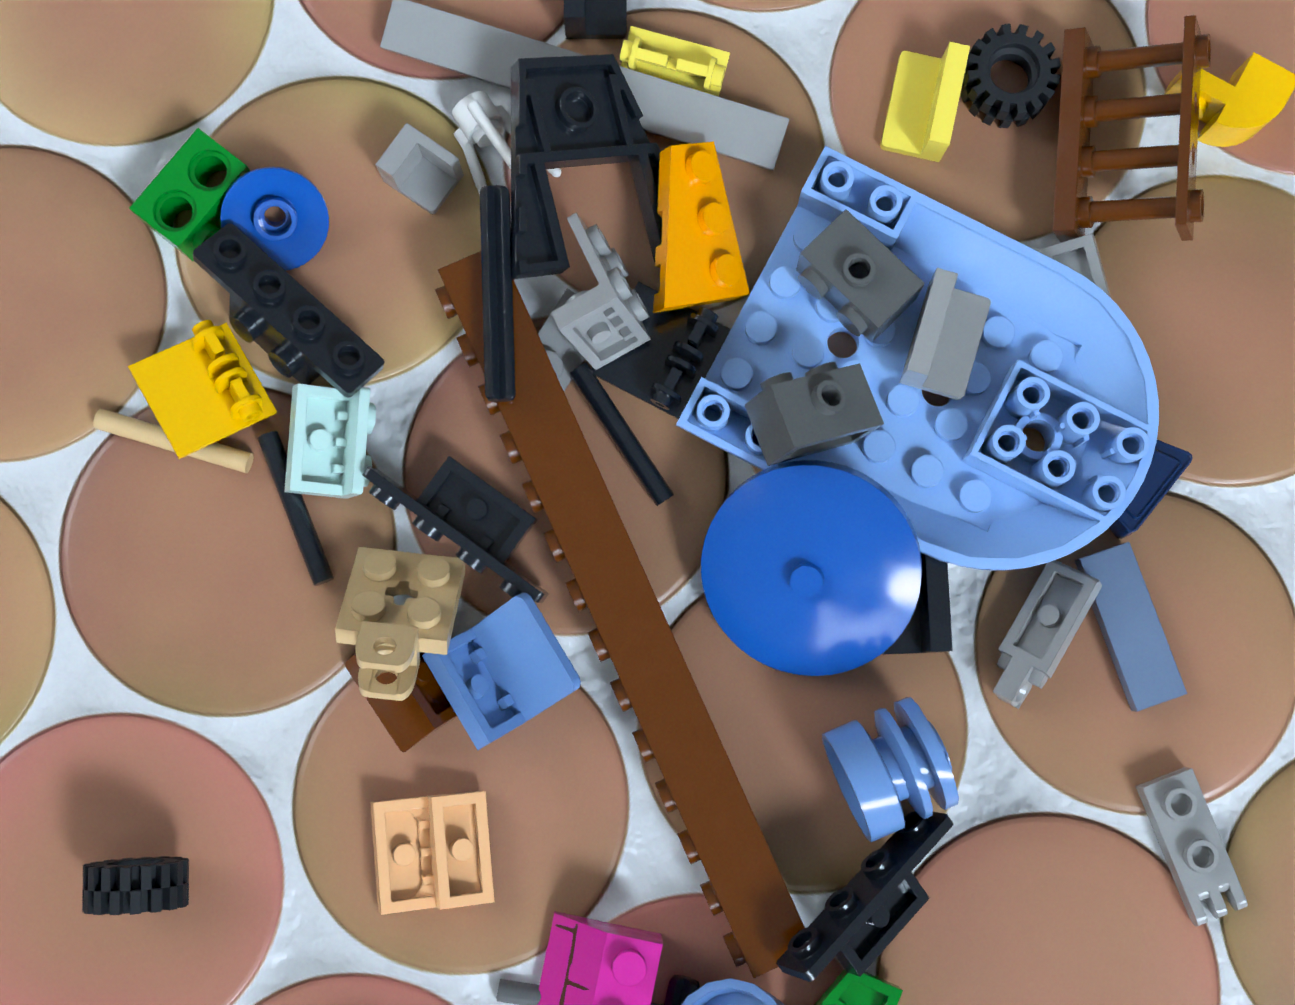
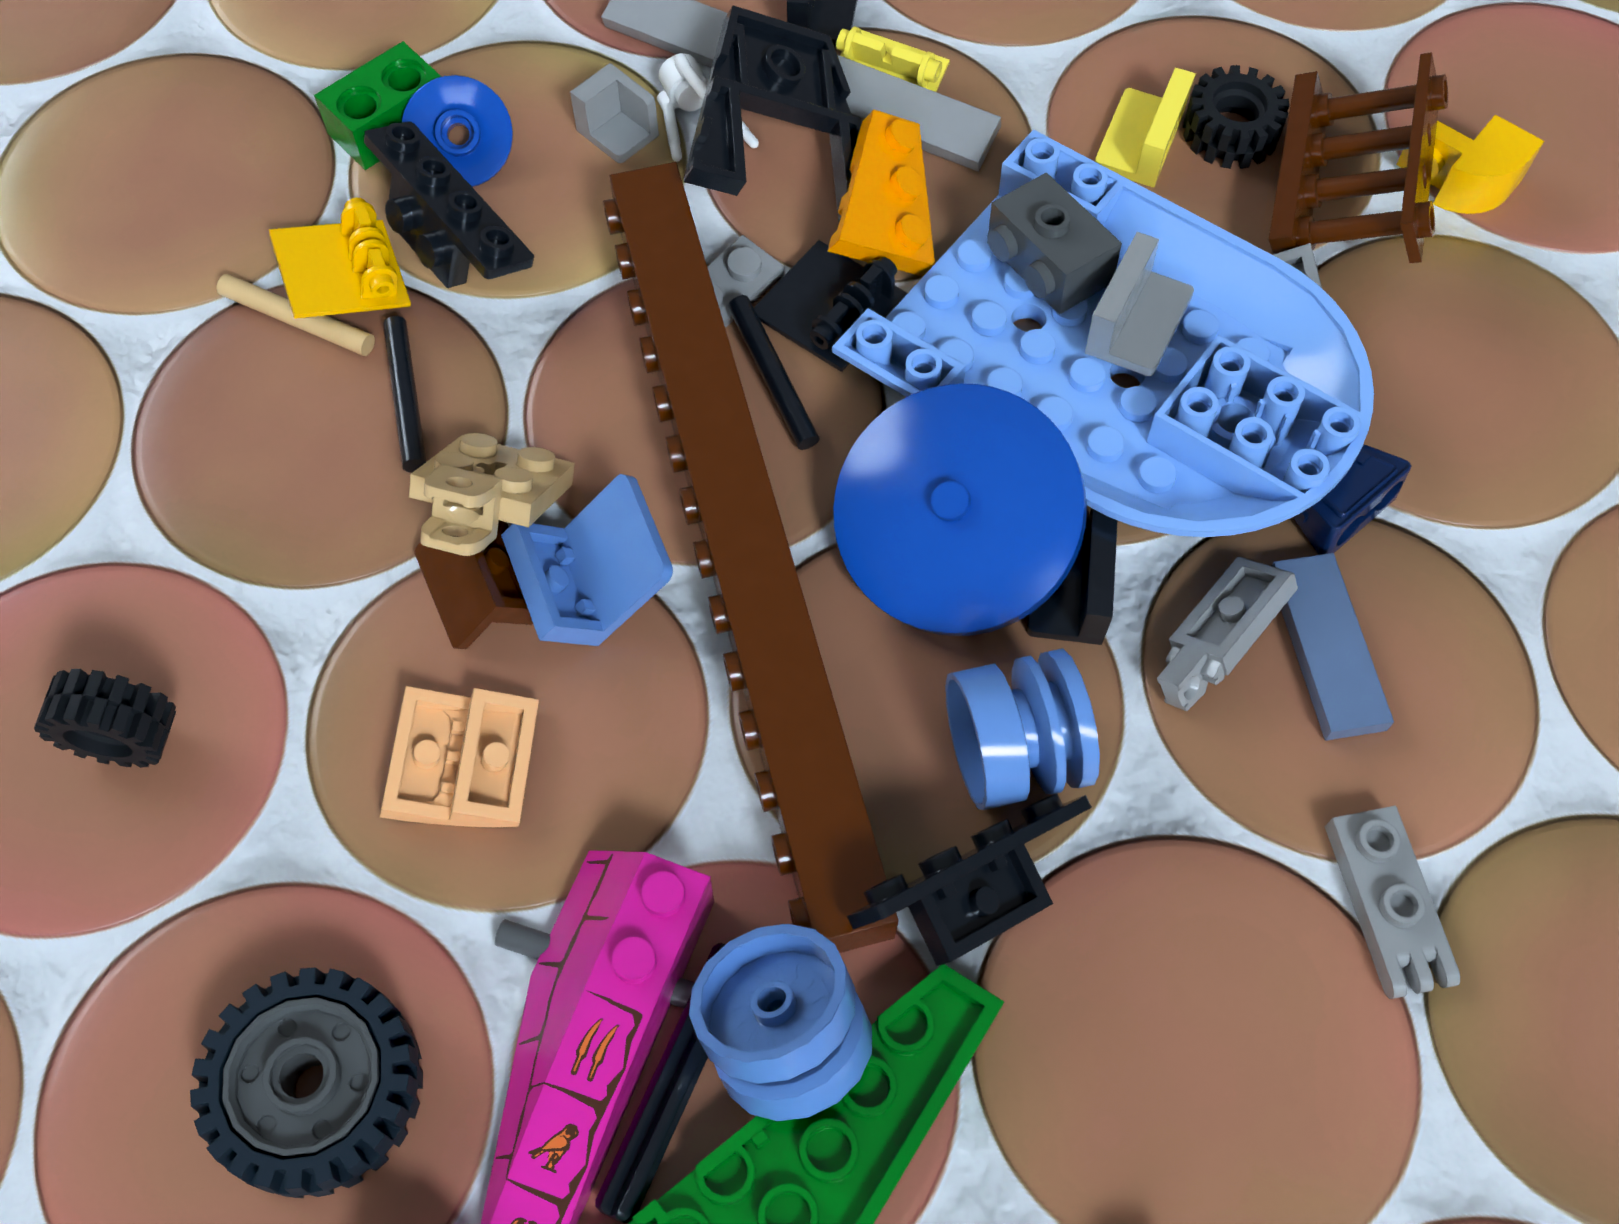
camera: 15 degrees right, 20 degrees down
light aqua bracket [284,383,376,499] -> none
black bracket [362,456,549,603] -> none
black axle [480,185,516,402] -> none
light grey bracket [551,212,651,370] -> none
dark grey brick [745,362,884,466] -> none

